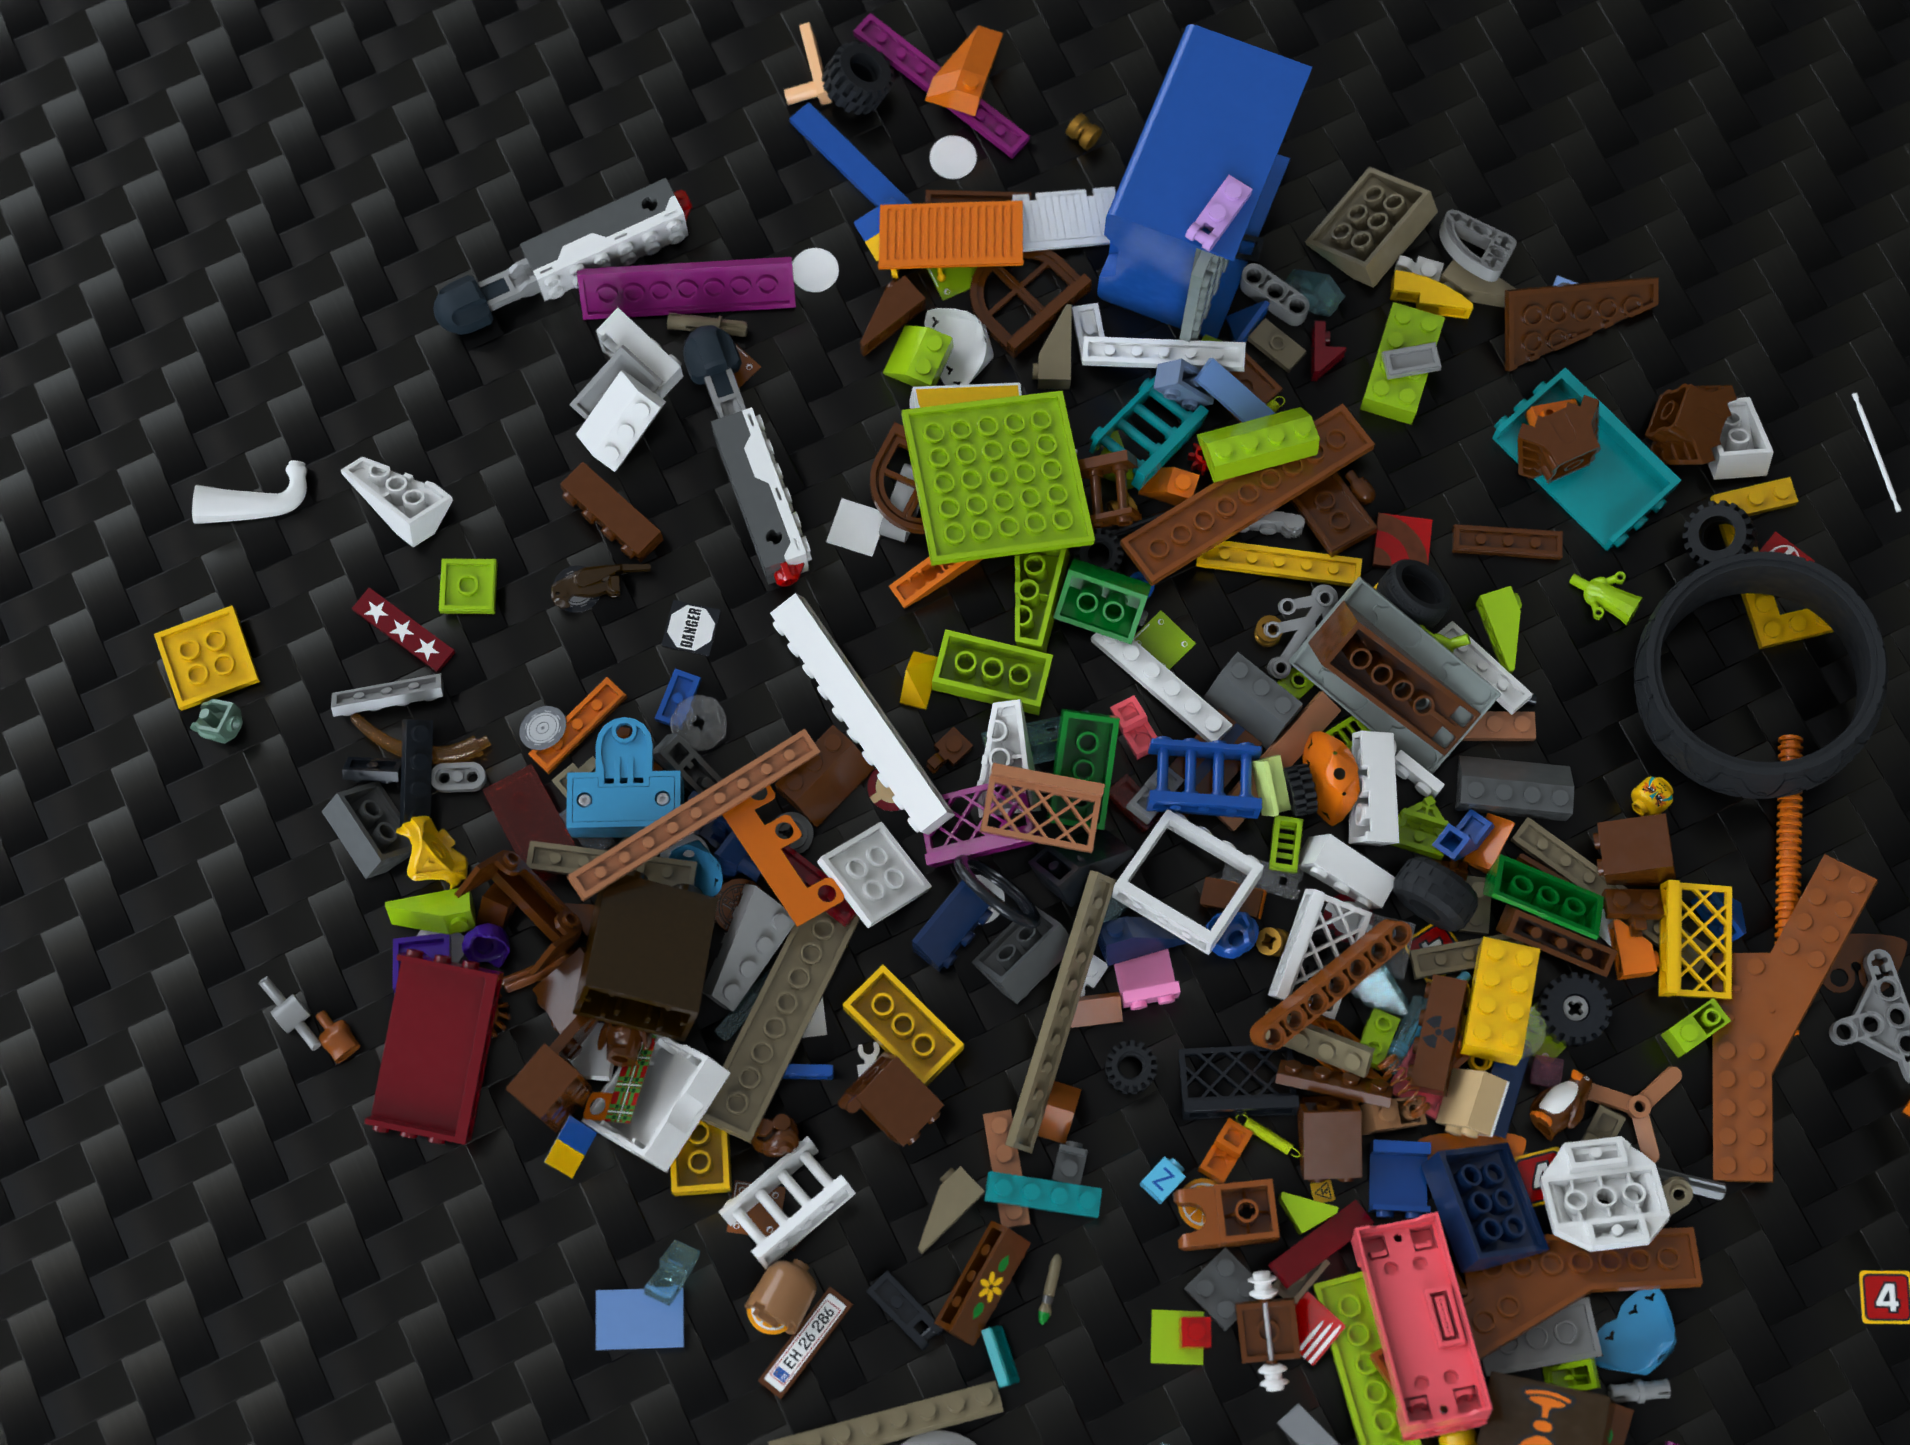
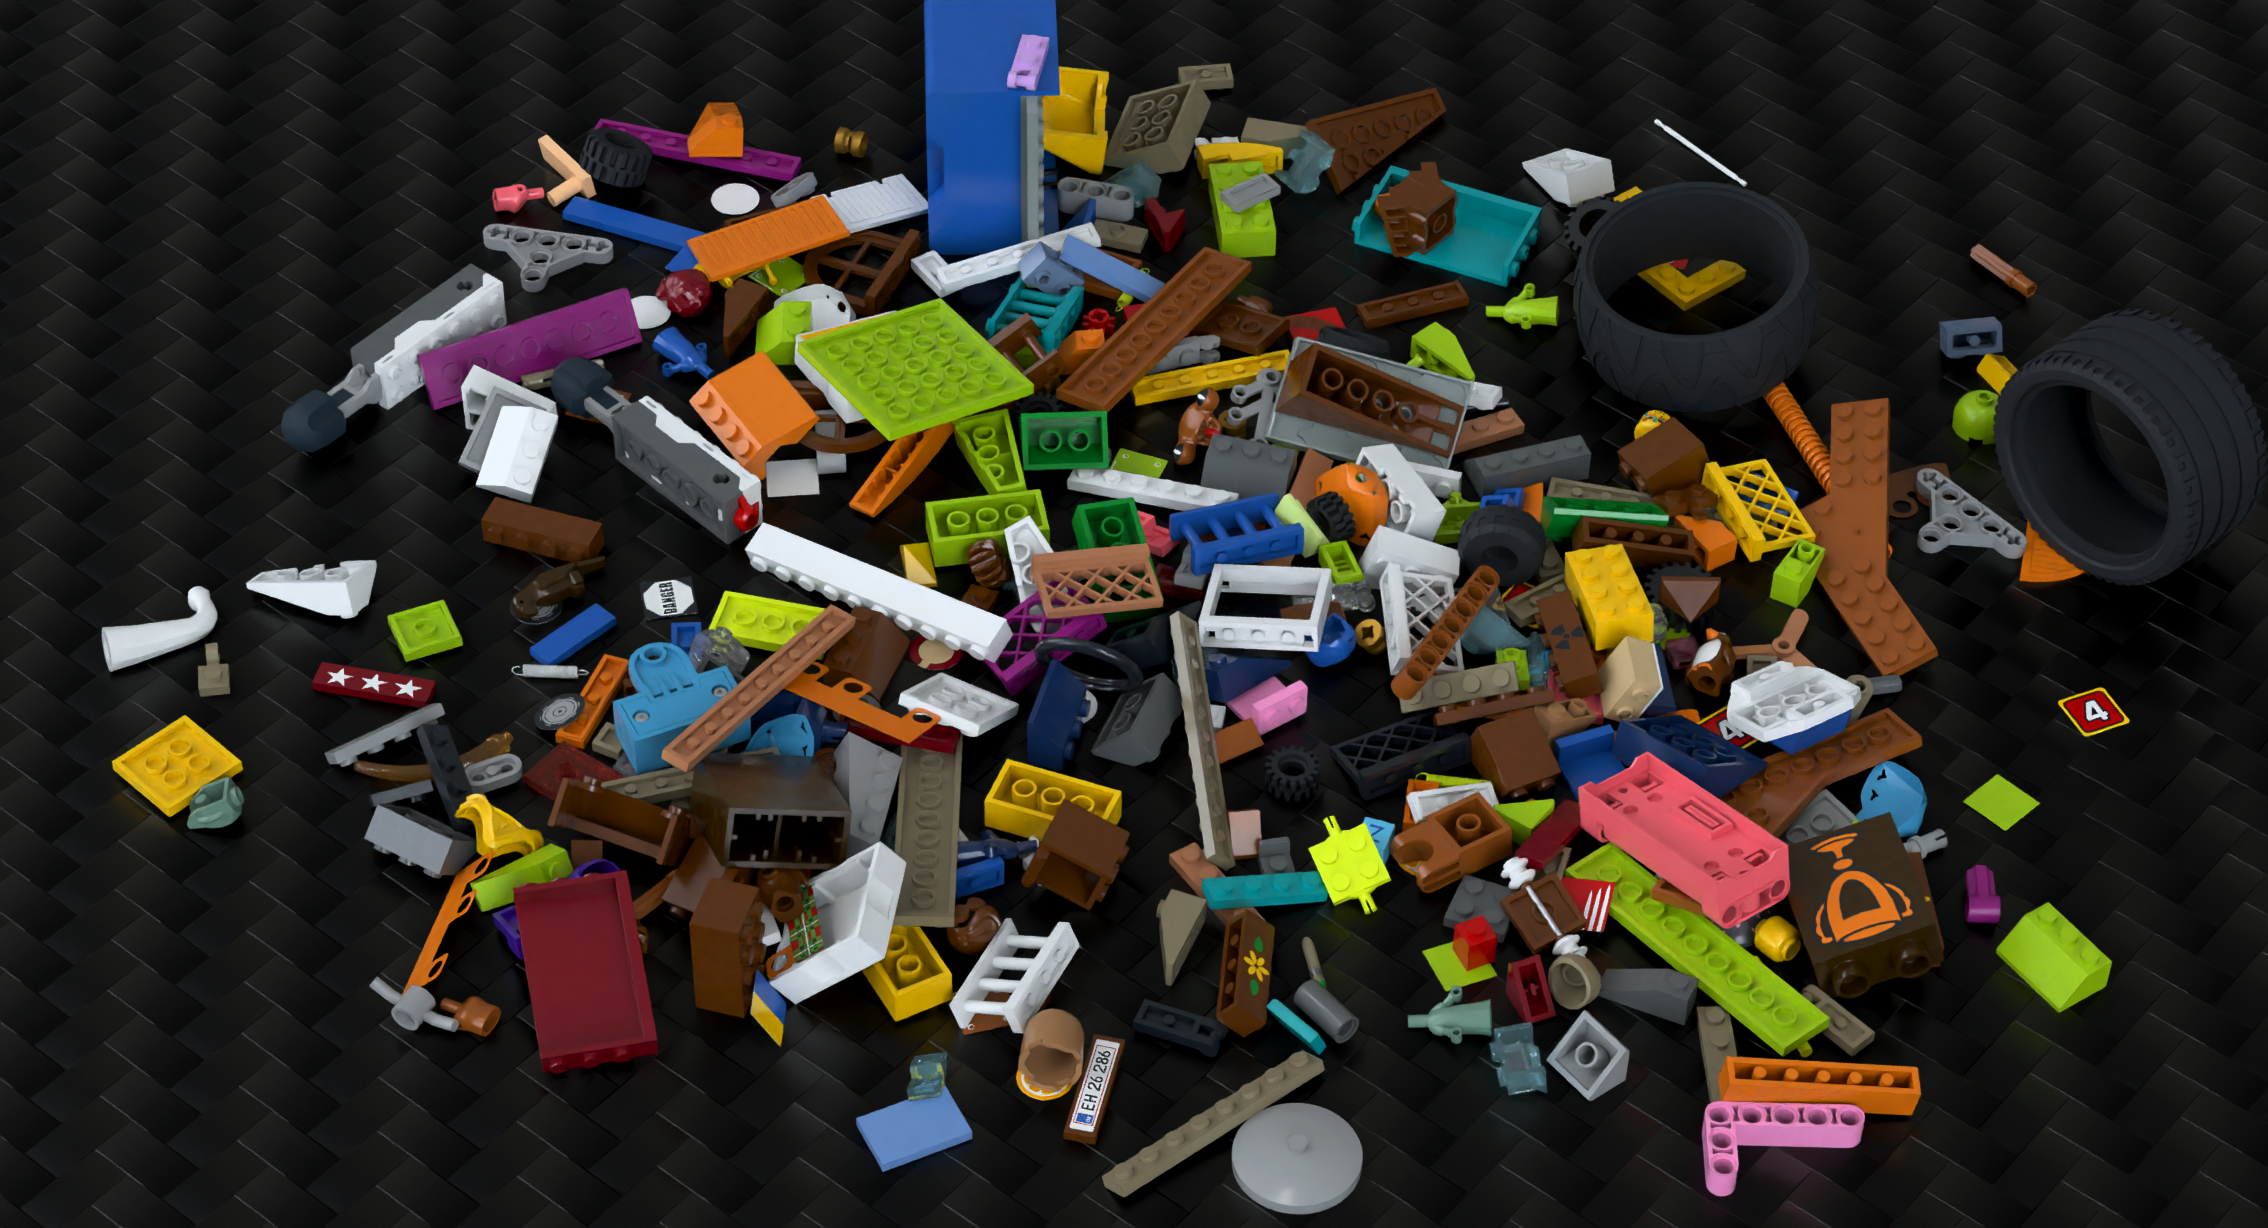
camera: 25 degrees left, 30 degrees down
dark tan slope [1033,304,1072,389] -> none
lime slope [1197,407,1320,483] -> none
dark orange piece [1377,1054,1431,1119] -> none
light grey beam [1439,210,1517,282] -> none
reddish brown slope [1645,383,1737,465] -> none
none -> dark tan plate [198,643,230,697]
none -> orange piece [402,850,494,995]
none -> light grey beam [483,224,614,292]
none -> coral piece [493,184,544,213]
none -> white piece [512,664,589,679]
none -> blue tile [530,603,617,665]
none -> blue piece [652,326,716,380]
none -> dark red hair [655,269,712,317]
none -> orange piece [689,351,820,480]
none -> neon yellow plate [708,591,825,660]
none -> light grey plate [771,172,818,208]
none -> dark blue piece [957,830,1038,868]
none -> reddish brown gear [967,538,1012,589]
none -> yellow windscreen [1042,66,1109,175]
none -> dark orange head [1173,387,1222,466]
none -> dark tan plate [1178,63,1234,90]
none -> clear light blue window [1274,130,1335,194]
none -> dark grey pin [1294,979,1359,1043]
none -> neon yellow plate [1308,815,1391,914]
none -> white tile [1406,781,1499,824]
none -> sand green piece [1408,986,1492,1044]
none -> dark red slope [1506,954,1556,1025]
none -> dark tan hat [1548,953,1601,1010]
none -> reddish brown slope [1659,576,1721,623]
none -> lime sticker [1963,774,2040,831]

